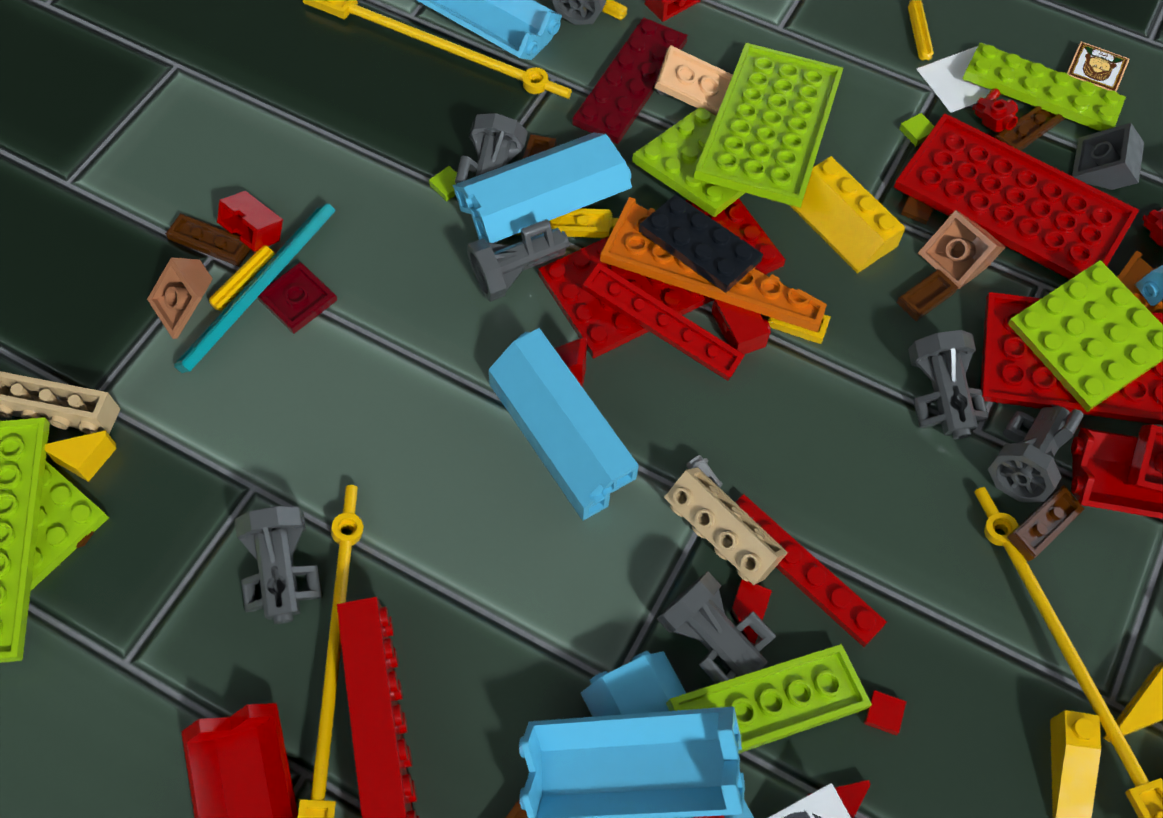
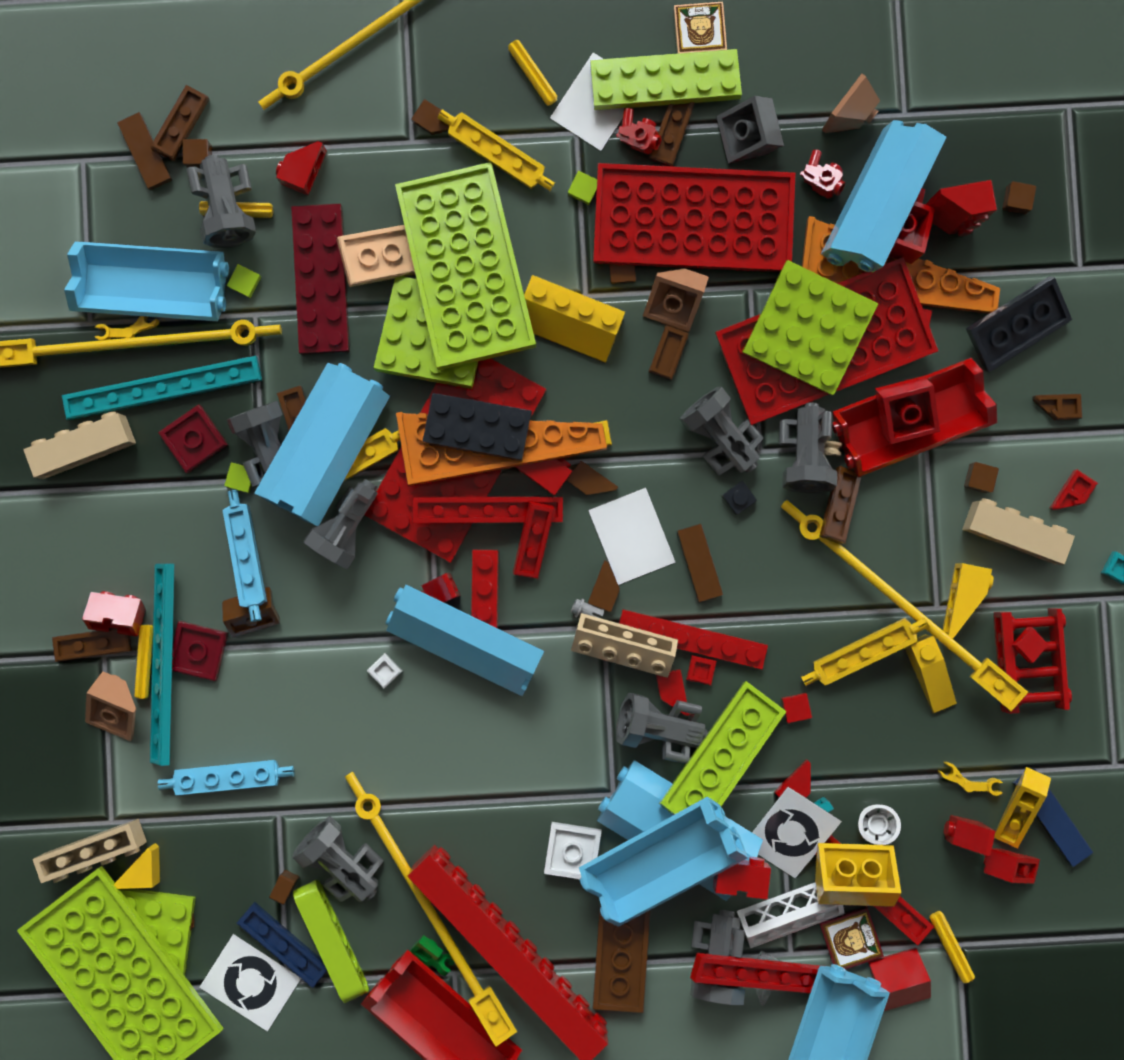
camera: 30 degrees left, 25 degrees up
none -> tan brick [23,412,136,479]
none -> teal tile [62,356,262,420]
none -> yellow piece [95,316,160,341]
none -> dark red tile [158,404,229,473]
none -> medium azure plate [158,760,295,796]
none -> white sticker [199,934,301,1031]
none -> reddish brown panel [222,587,280,638]
none -> medium azure plate [223,490,267,622]
none -> lime tile [227,264,261,298]
none -> dark blue tile [237,902,327,988]
none -> reddish brown piece [269,869,300,905]
none -> lime beam [293,880,369,1003]
none -> white tile [367,653,402,689]
none -> green plate [410,935,455,976]
none -> reddish brown tile [411,99,449,135]
none -> yellow plate [438,109,555,192]
none -> red brick [471,550,499,629]
none -> red tile [513,501,555,579]
none -> white plate [544,822,601,879]
none -> reddish brown tile [567,461,618,495]
none -> reddish brown tile [588,560,620,612]
none -> white sticker [589,488,675,585]
none -> reddish brown tile [677,524,723,602]
none -> red tile [686,655,716,685]
none -> black plate [722,480,757,515]
none -> yellow plate [801,617,930,686]
none -> tan bush [824,441,843,456]

